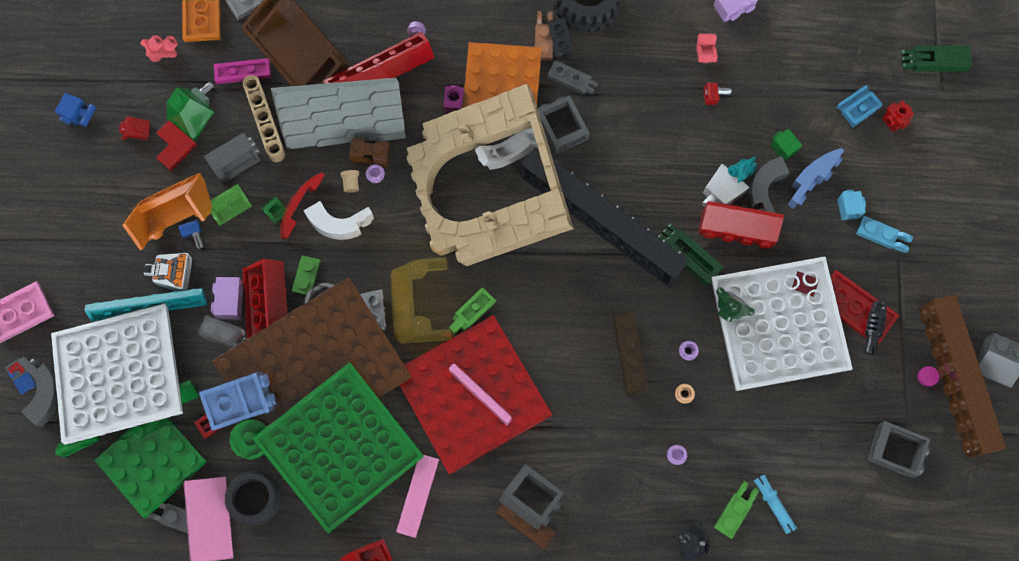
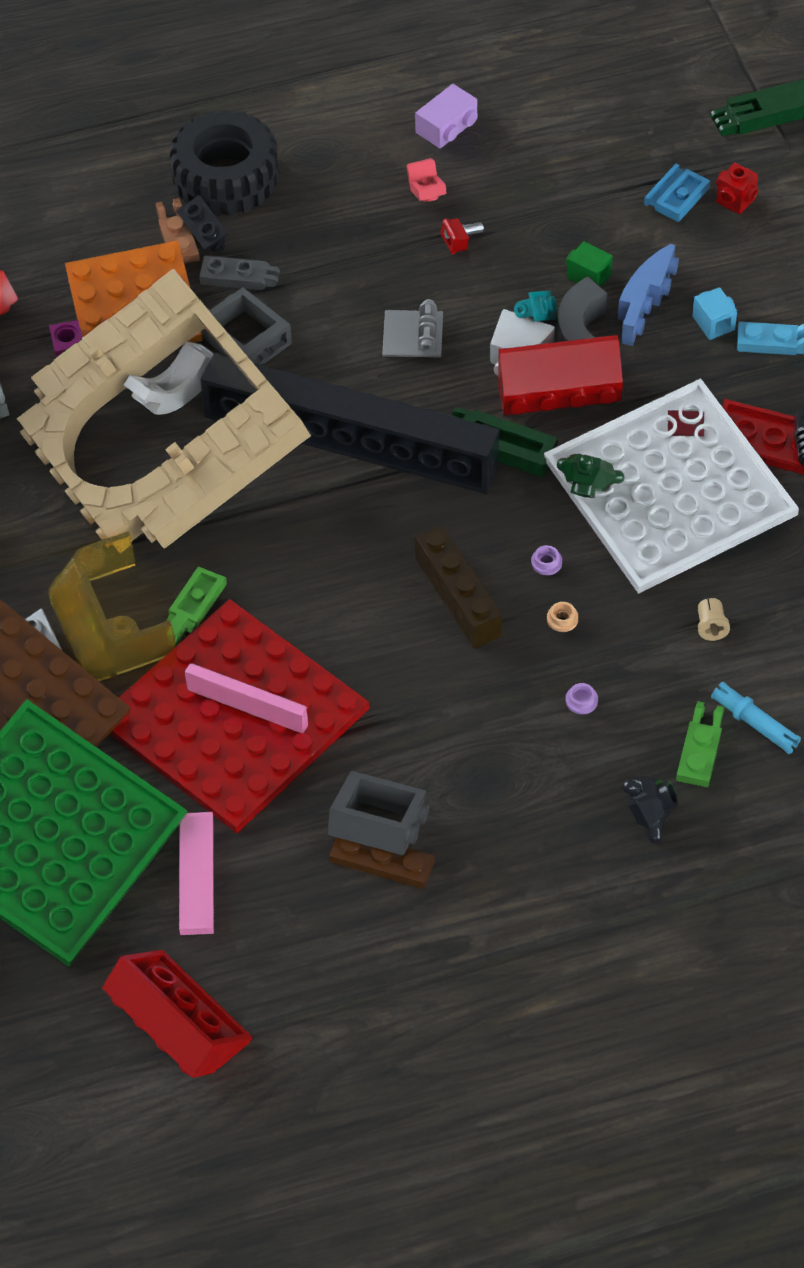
camera: 15 degrees left, 20 degrees down
none -> light grey hinge [382,299,443,358]
none -> tan bush [698,598,730,641]

